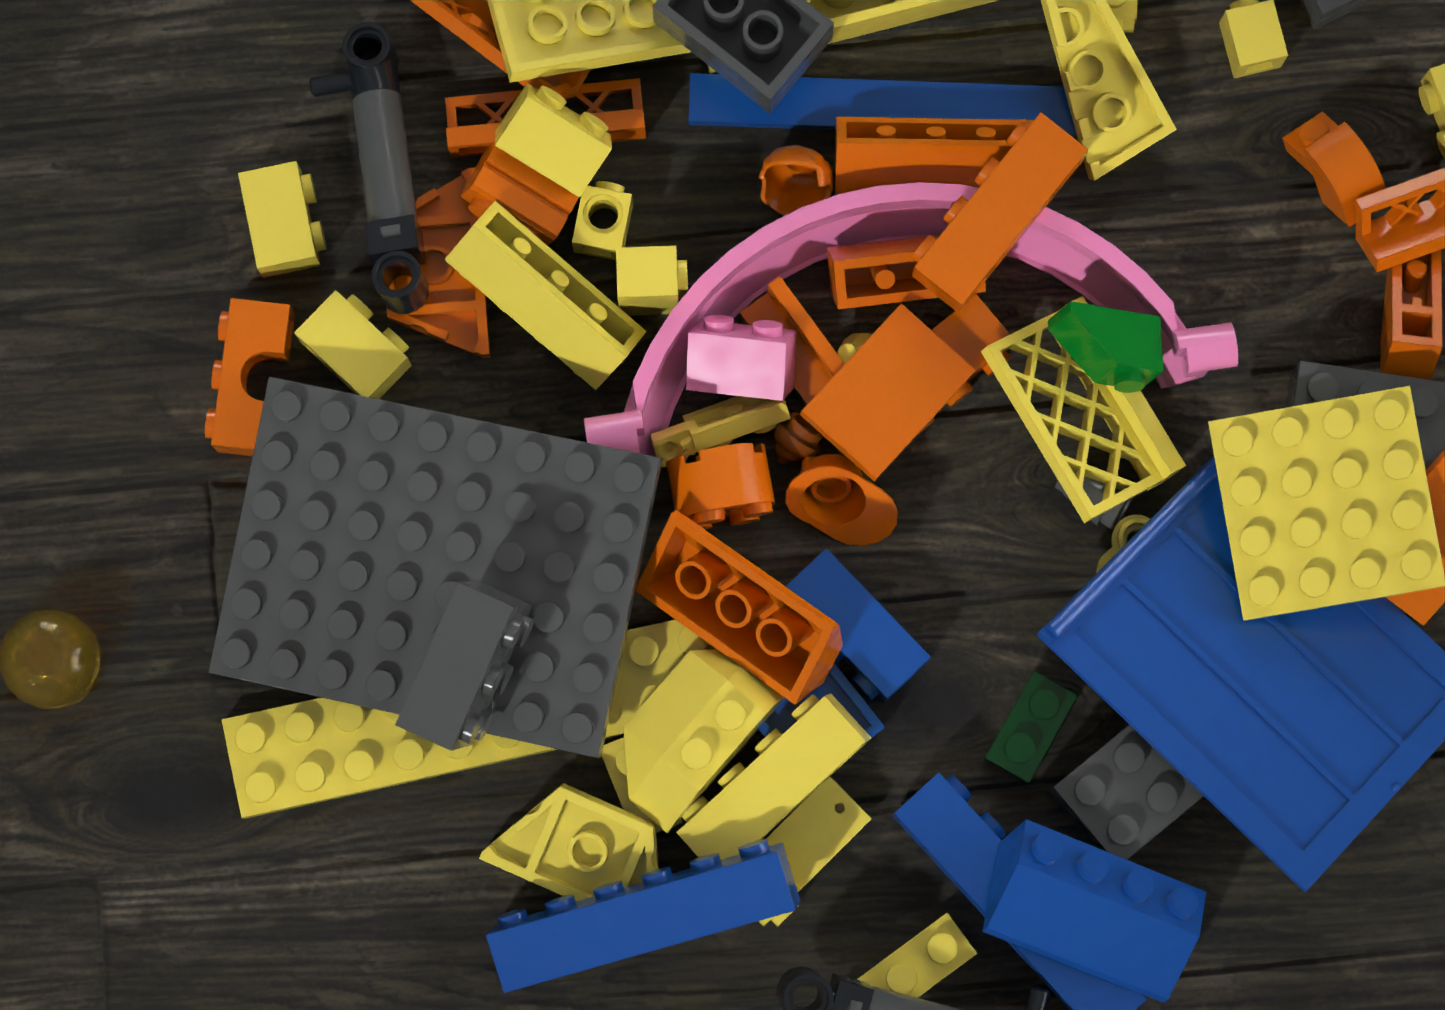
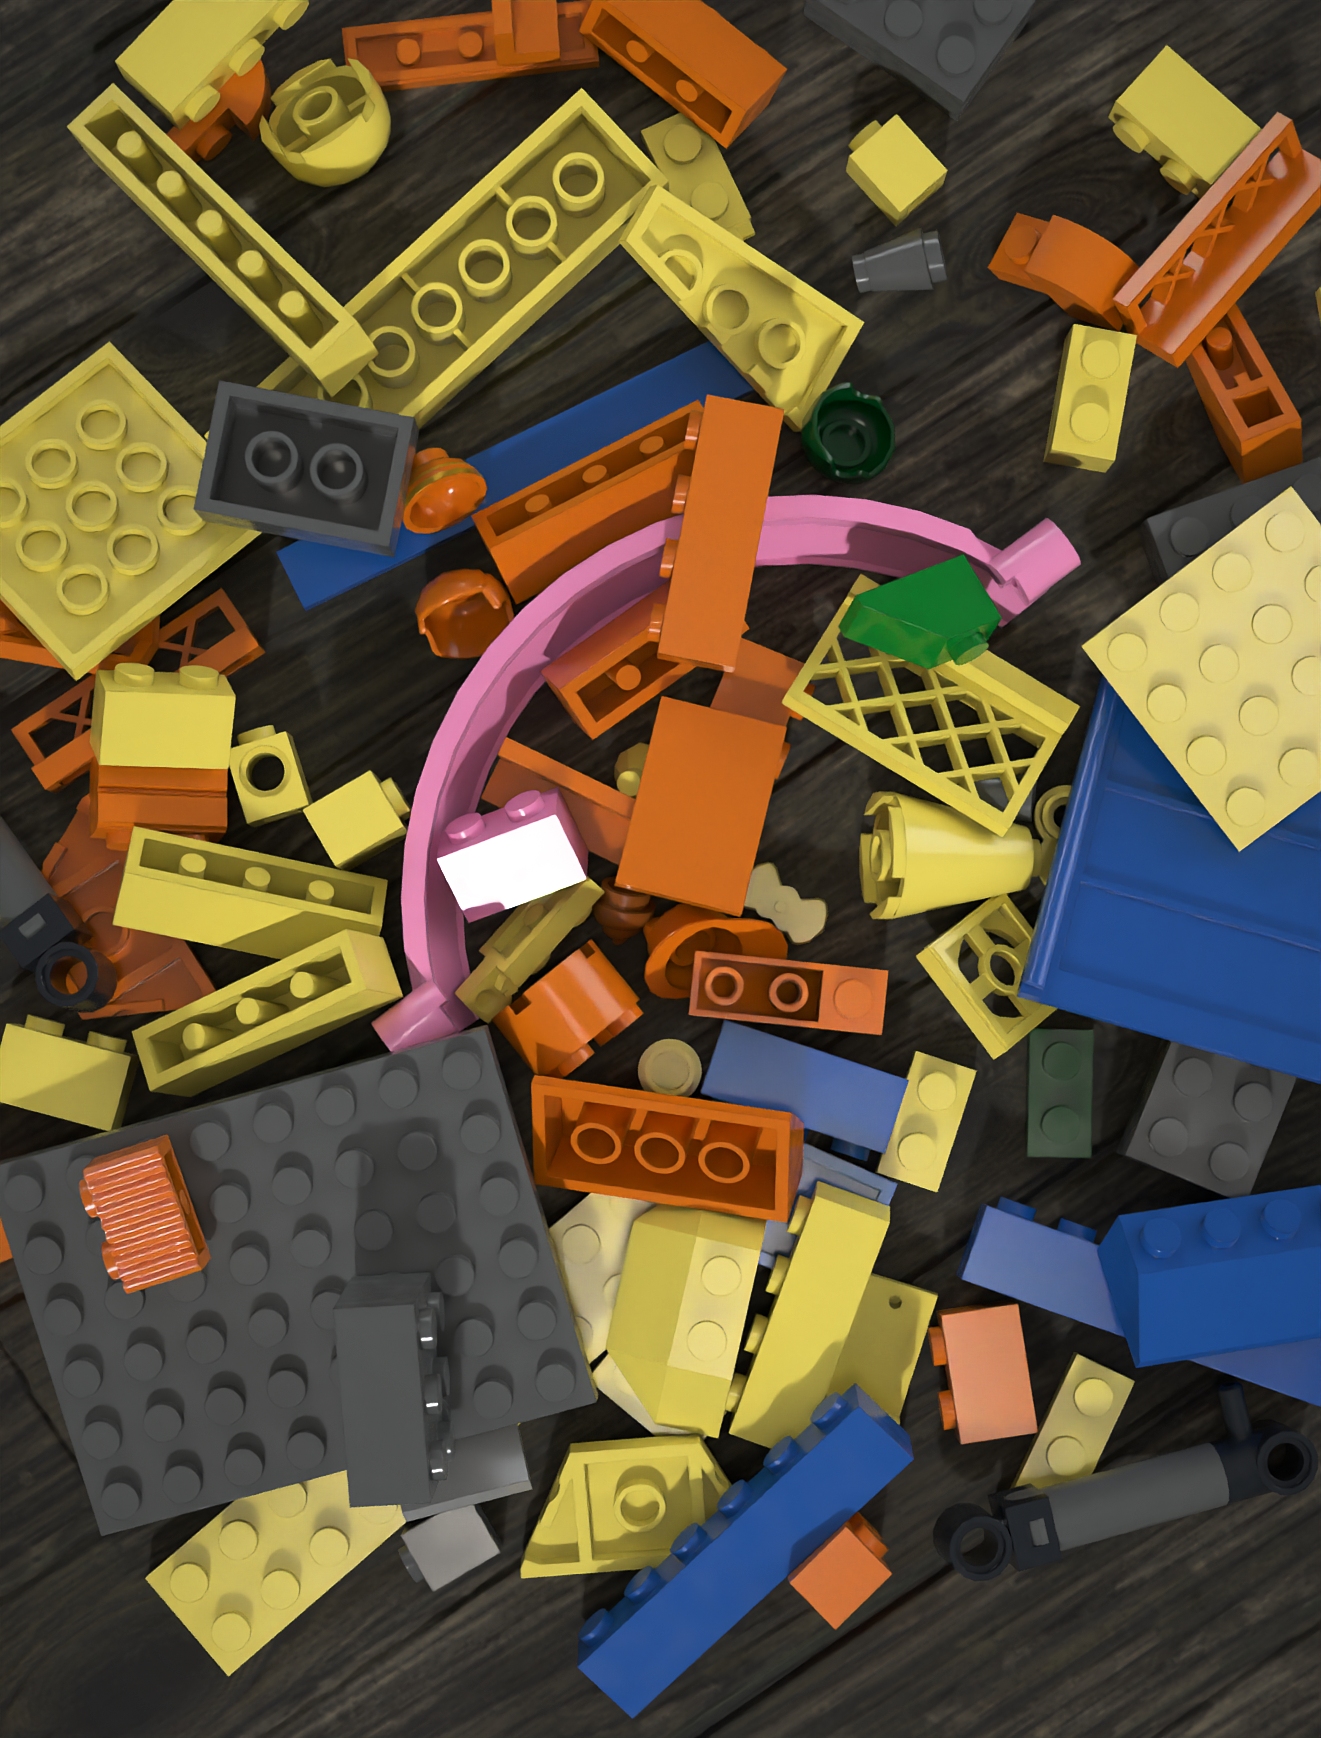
camera: 30 degrees left, 5 degrees up
none -> orange brick [79,1135,211,1294]
none -> light yellow brick [132,929,403,1097]
none -> brick [398,1503,503,1592]
none -> light grey tile [401,1424,533,1522]
none -> orange piece [402,448,487,534]
none -> light yellow plate [638,1039,702,1097]
none -> orange slope [689,951,888,1035]
none -> light yellow piece [743,862,828,945]
none -> orange brick [787,1511,892,1630]
none -> dark green hair [801,382,896,485]
none -> dark grey cone [852,227,948,293]
none -> light yellow cone [859,791,1042,920]
none -> light yellow plate [875,1051,977,1192]
none -> light yellow piece [916,894,1058,1060]
none -> orange brick [928,1299,1038,1444]
none -> light yellow brick [1043,324,1137,473]

